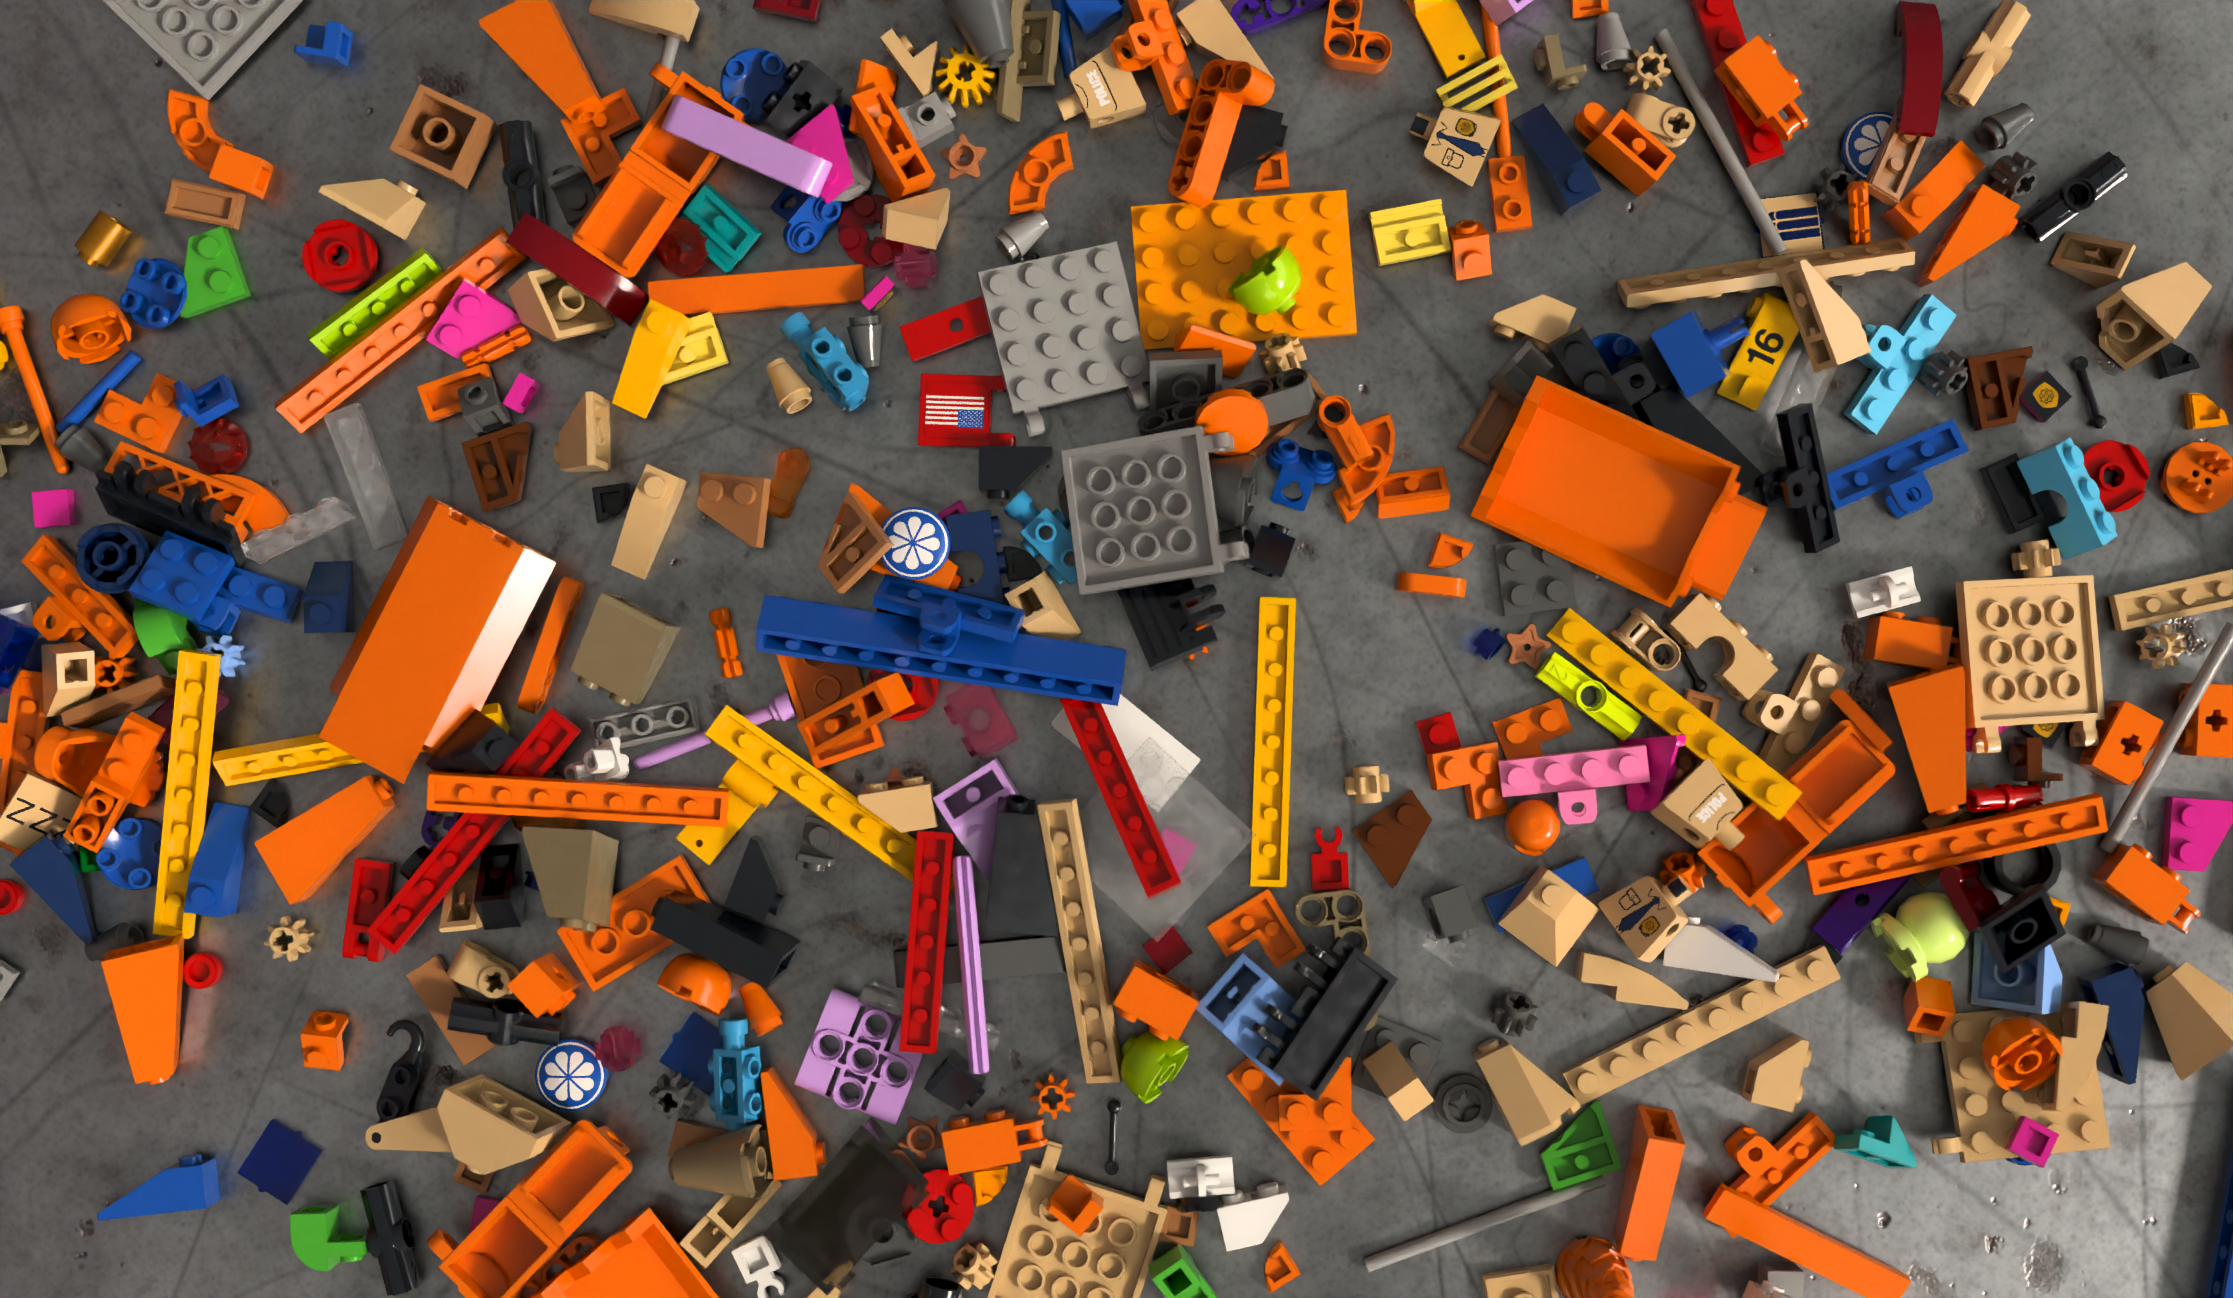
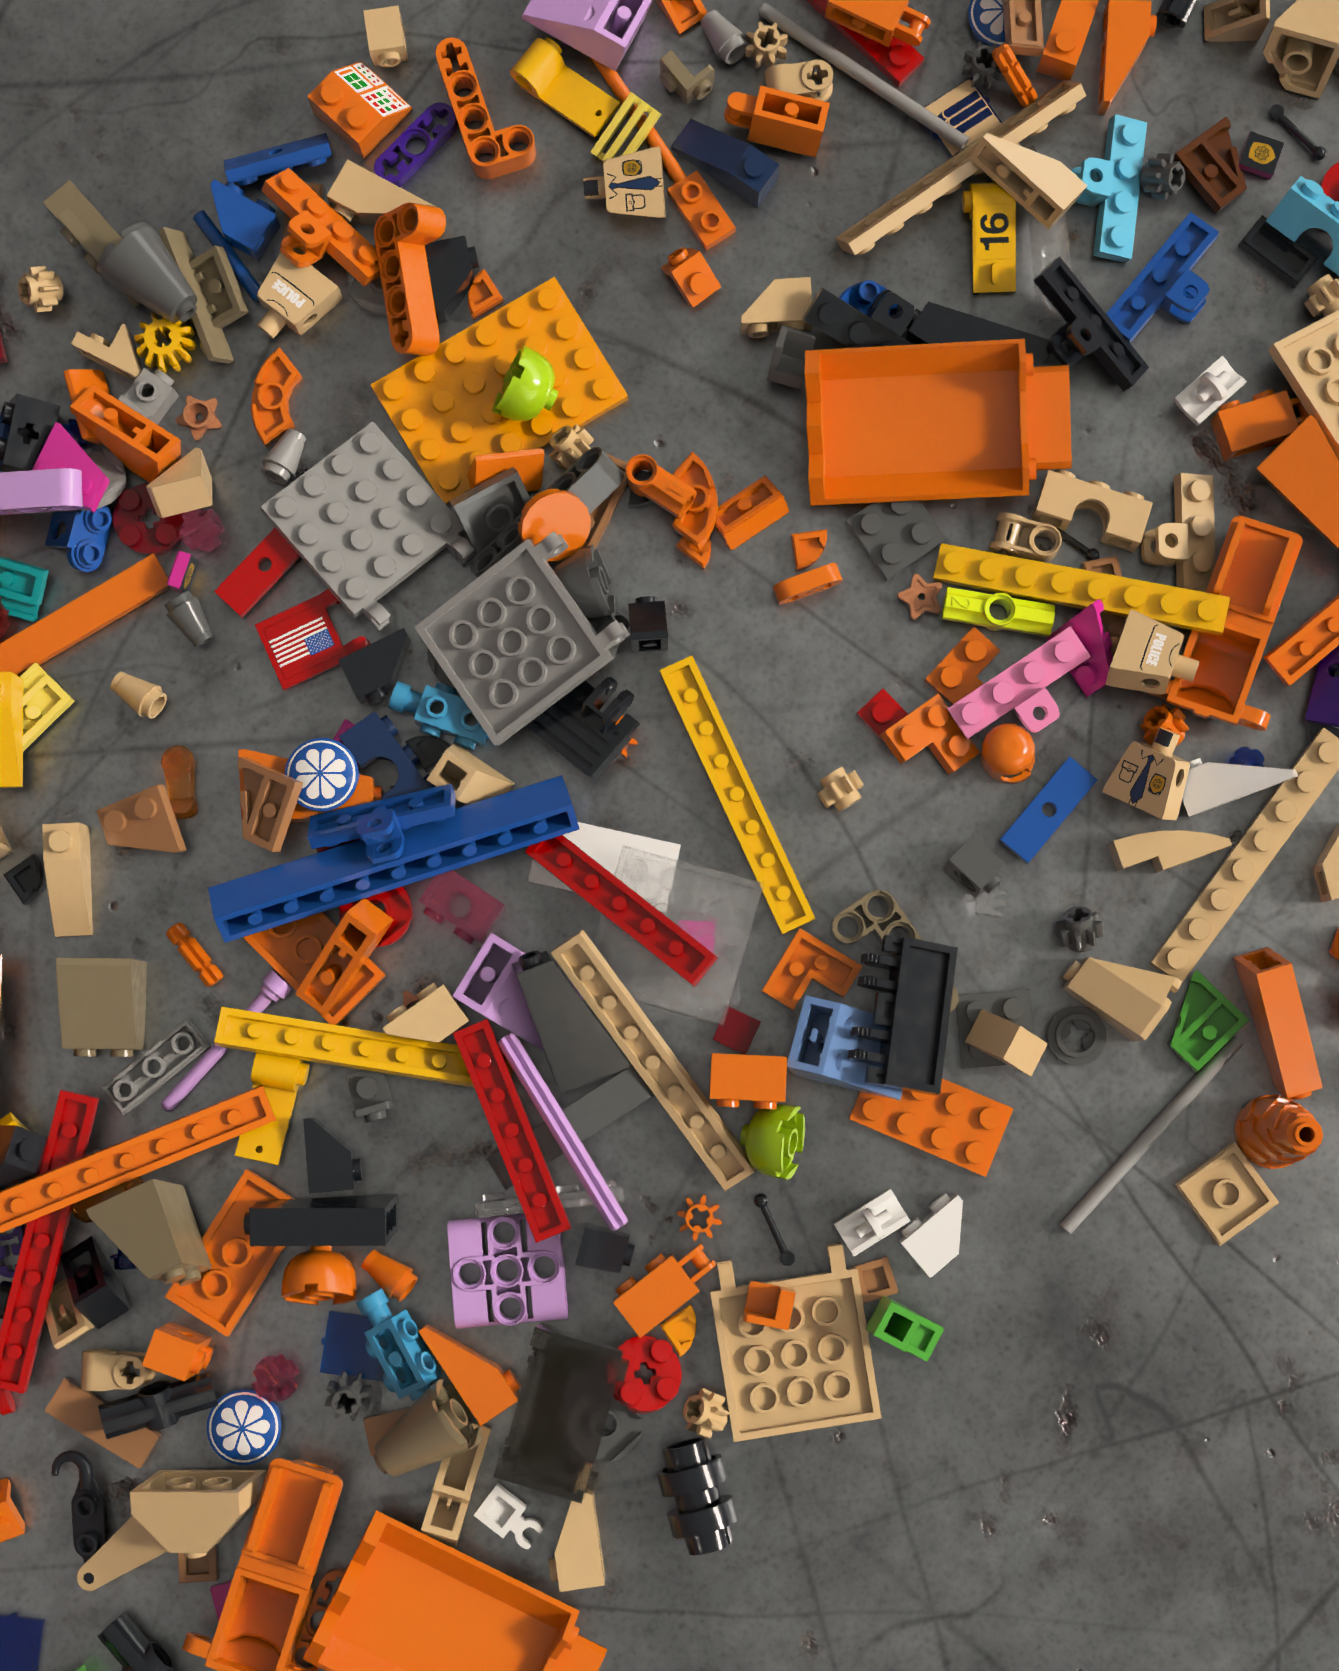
camera: 25 degrees left, 5 degrees down
orange beam [518,576,584,714] -> none
white hips [564,737,630,782] -> none
dark azure brick [779,312,869,411] -> none
nougat plate [899,1117,944,1162] -> none
black tile [1176,1195,1218,1213] -> none
orange tile [1264,1240,1301,1293] -> none
blue bracket [1266,438,1337,511] -> none
orange plate [1278,1055,1352,1131] -> none
red plate [1310,827,1349,890] -> none
reddish brown wing [1351,789,1432,888] -> none
light yellow plate [1369,199,1451,266] -> none
medium nougat tile [1459,386,1524,465] -> none
clear blue plate [1473,628,1506,661] -> none
tan slope [1497,865,1600,967] -> none
blue brick [1650,310,1750,399] -> none
orange tile [1829,688,1894,752] -> none

